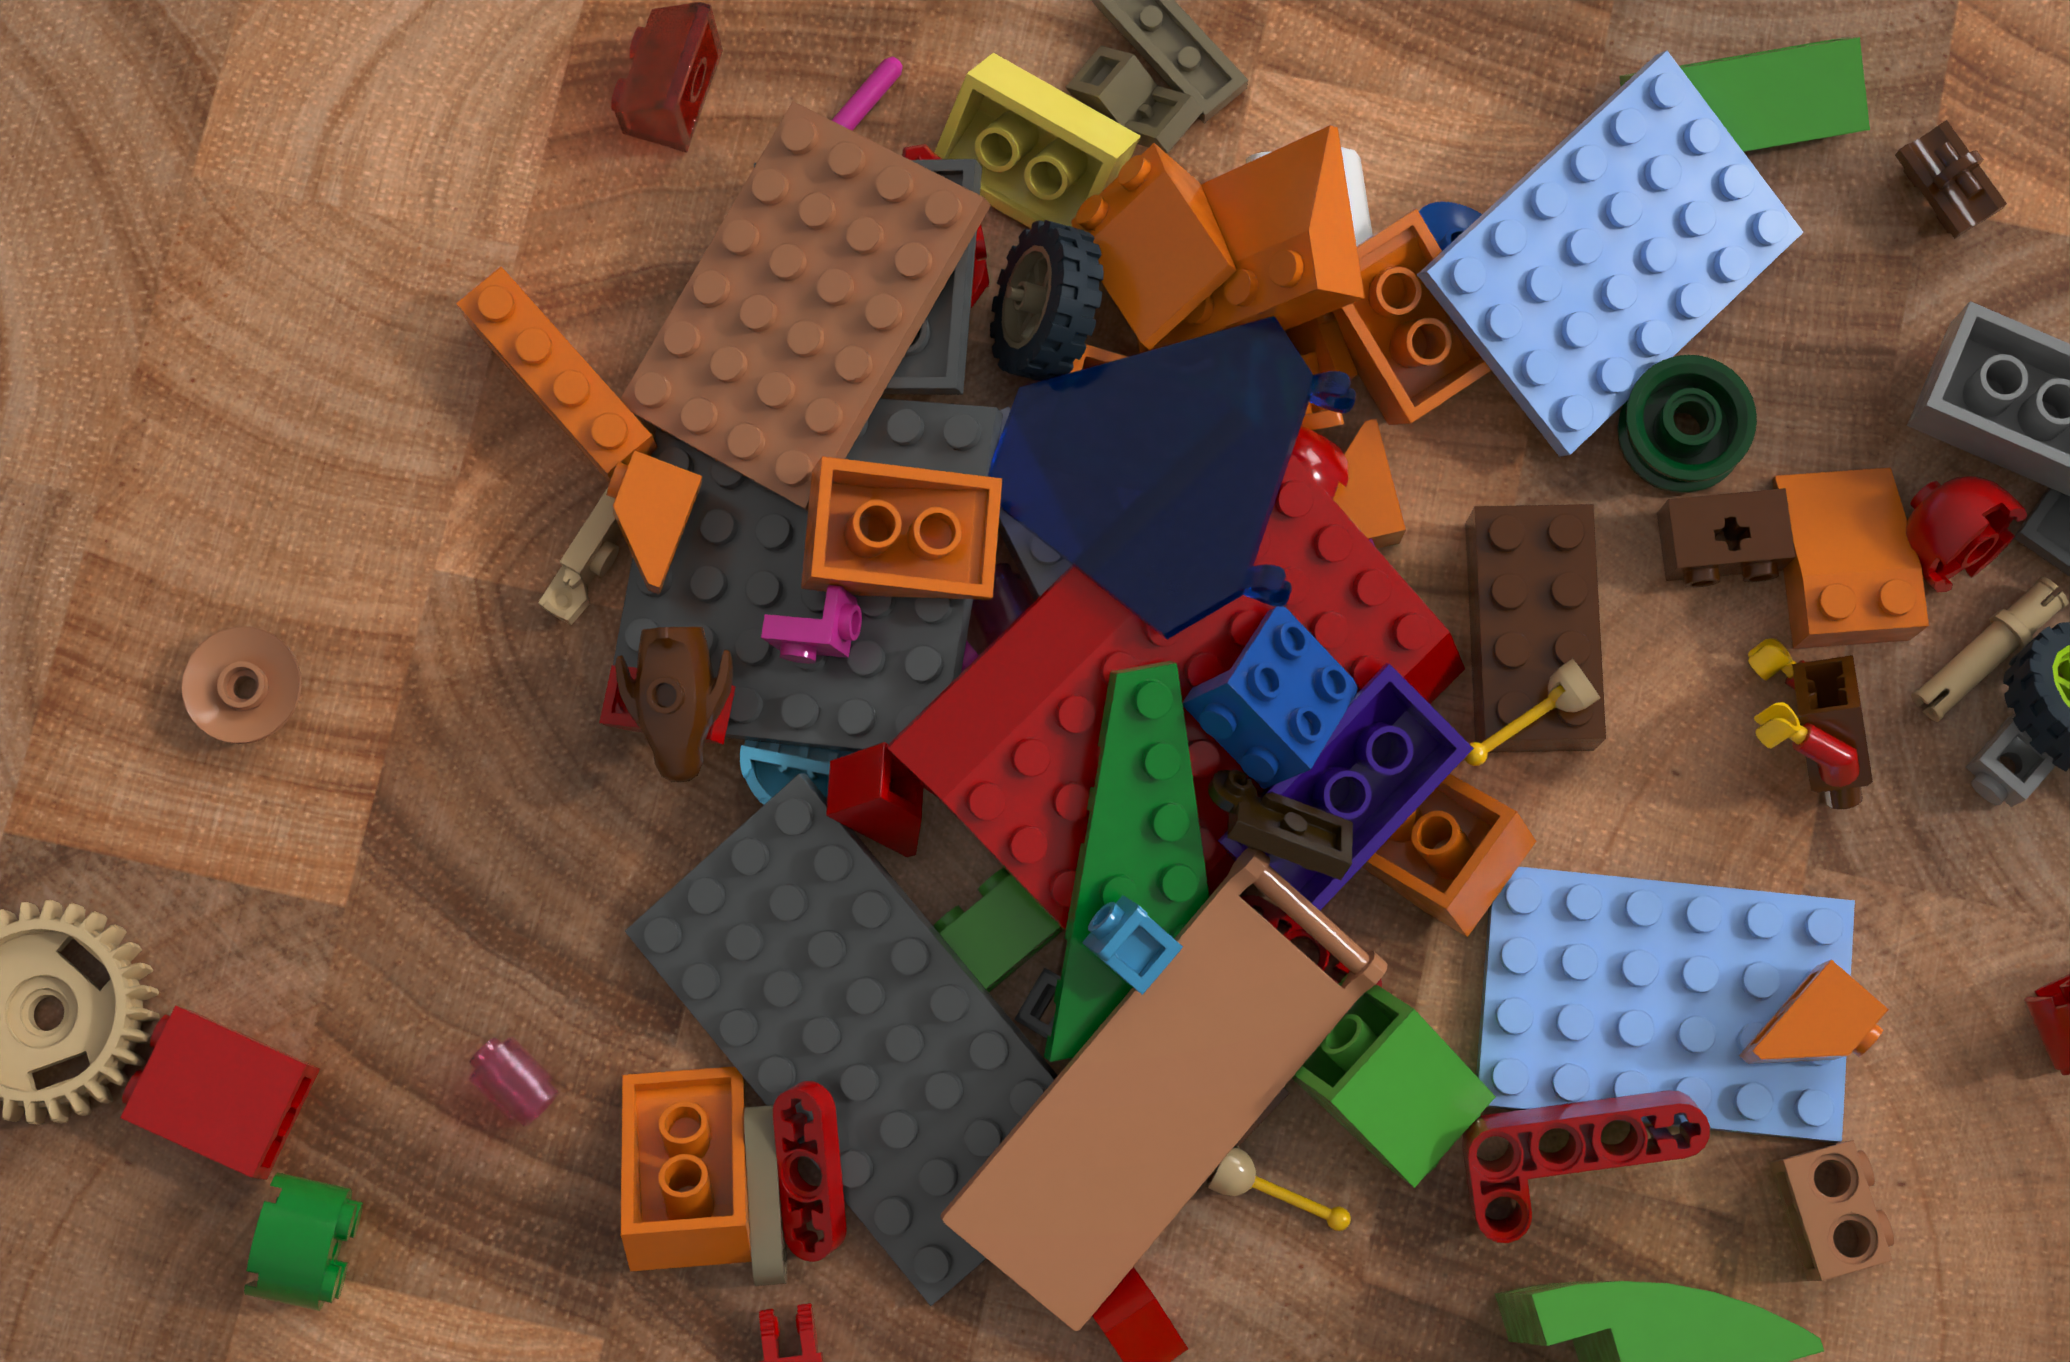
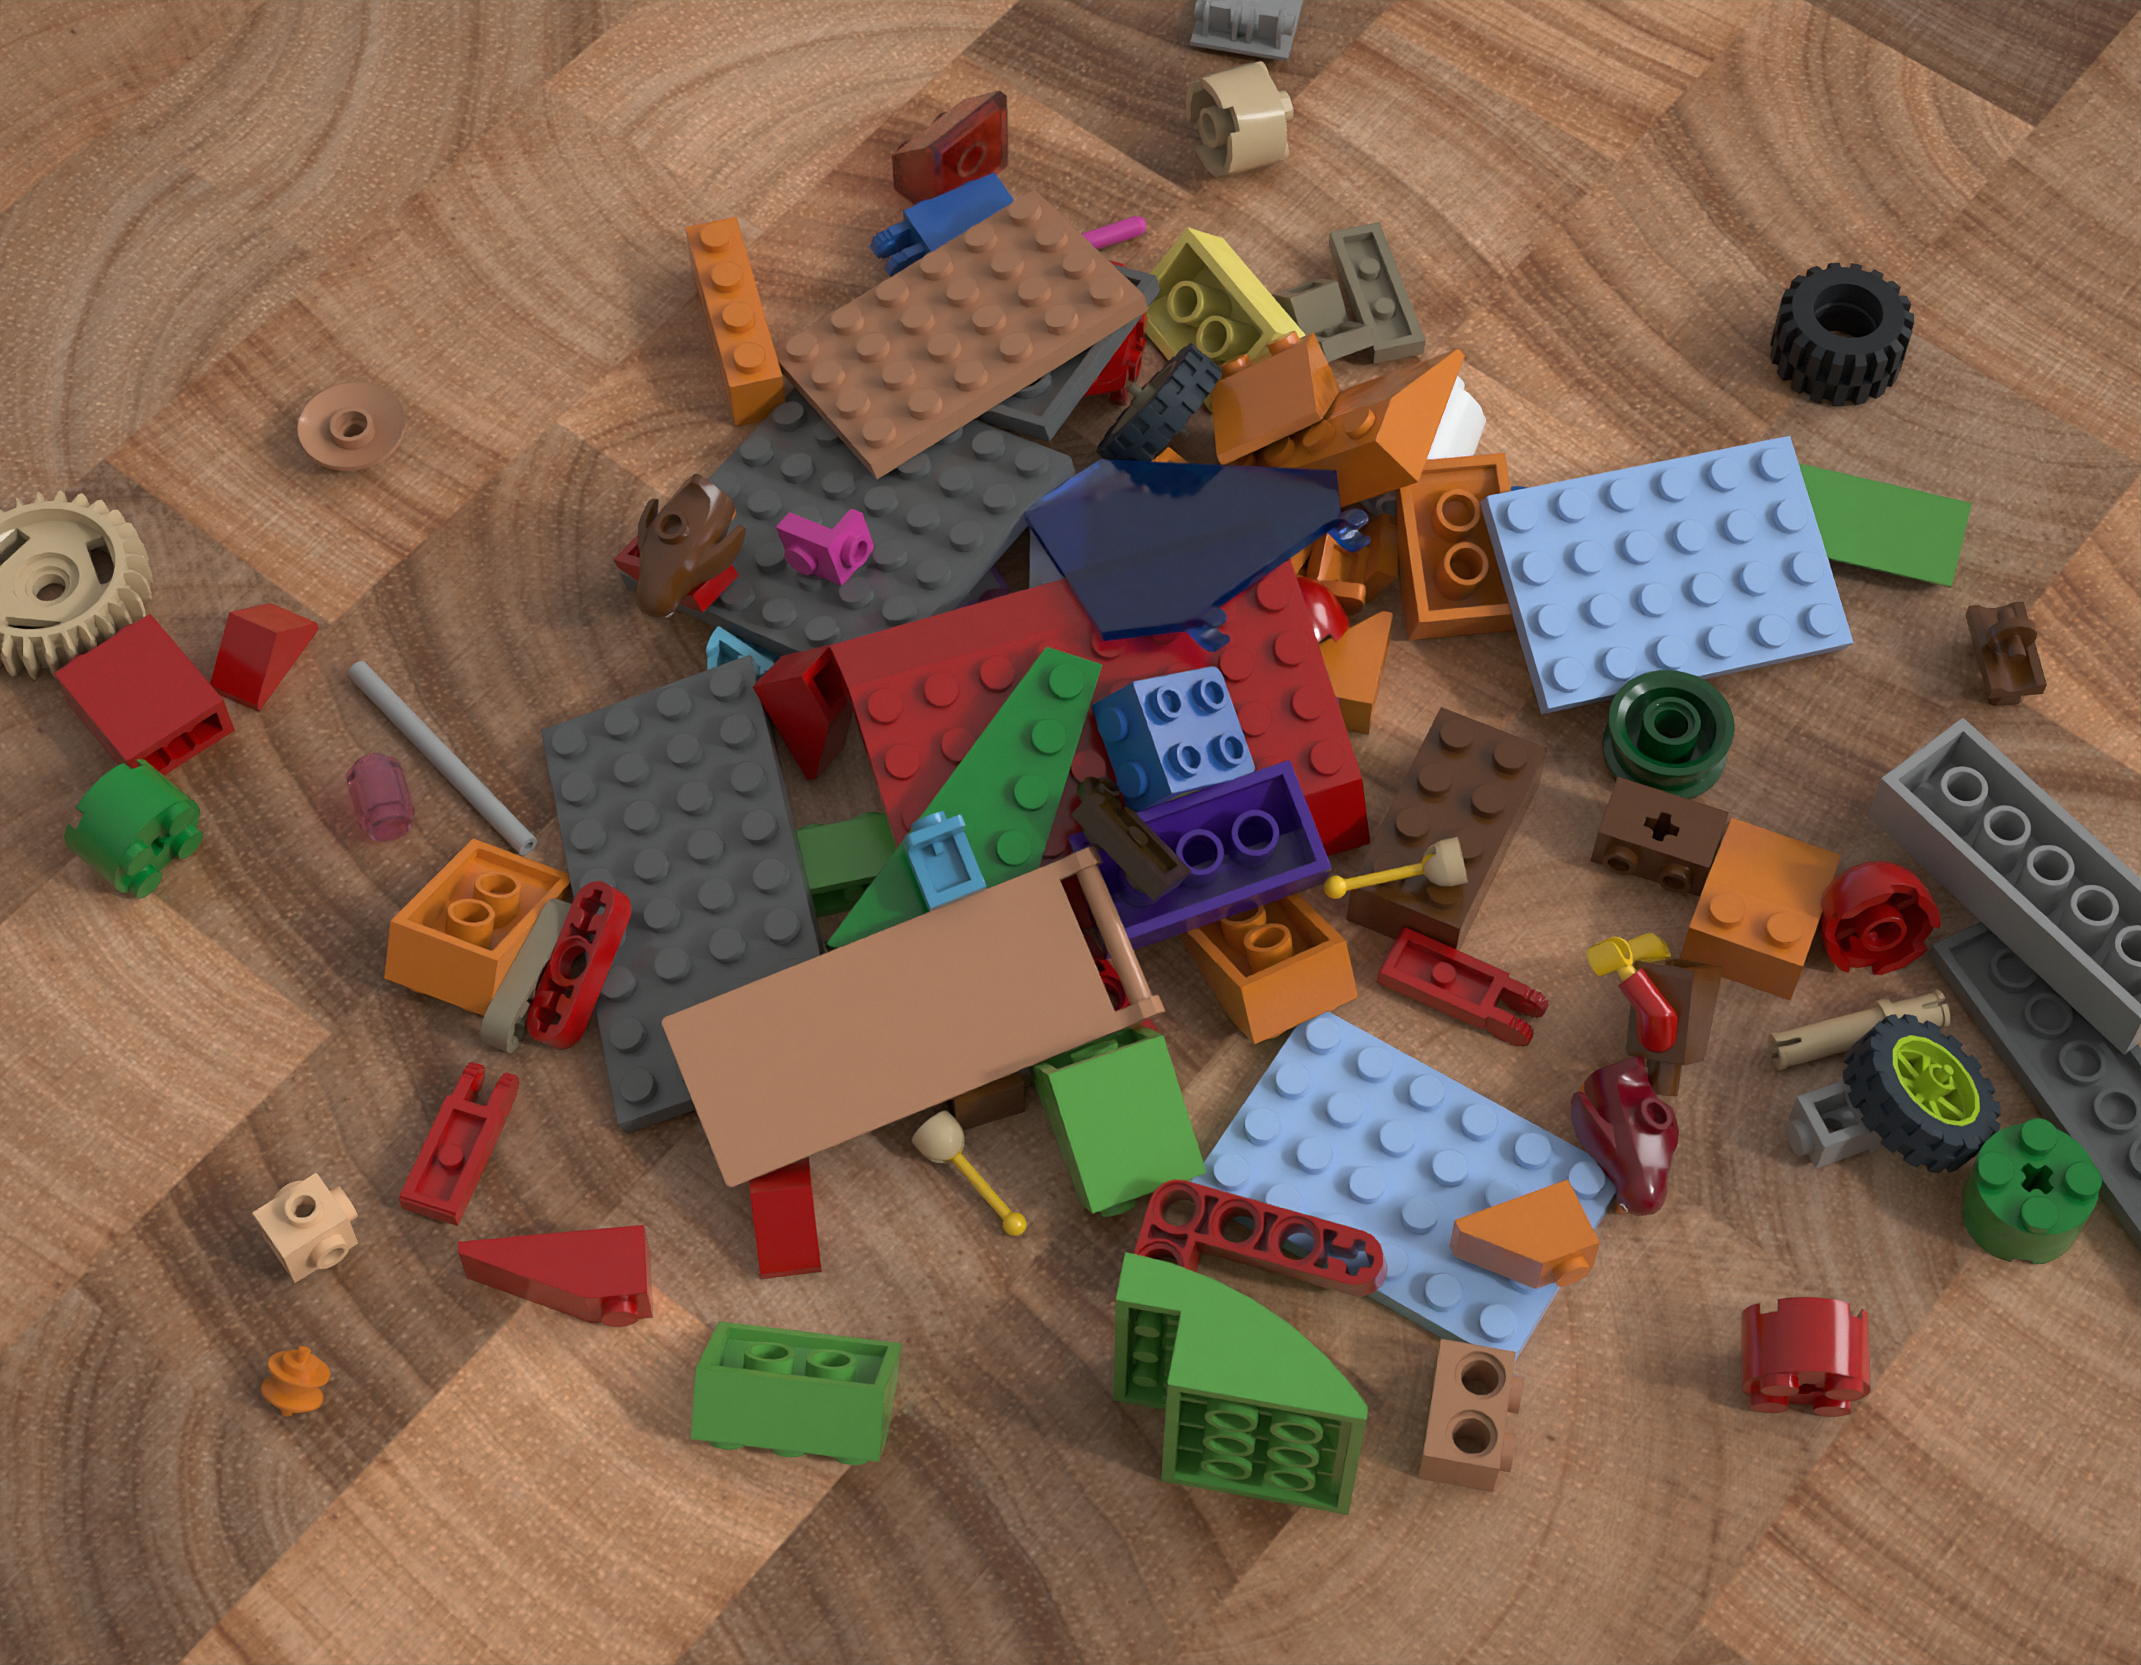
camera: 25 degrees right, 20 degrees down
tan hinge [538,488,622,625] -> none
orange slope [606,450,702,594] -> none
orange slope [801,456,1002,600] -> none
none -> red slope [210,603,319,712]
none -> light grey piece [348,661,537,856]
none -> blue hinge [869,172,1015,277]
none -> red hinge [1376,927,1549,1047]
none -> dark red animal [1571,1056,1679,1216]

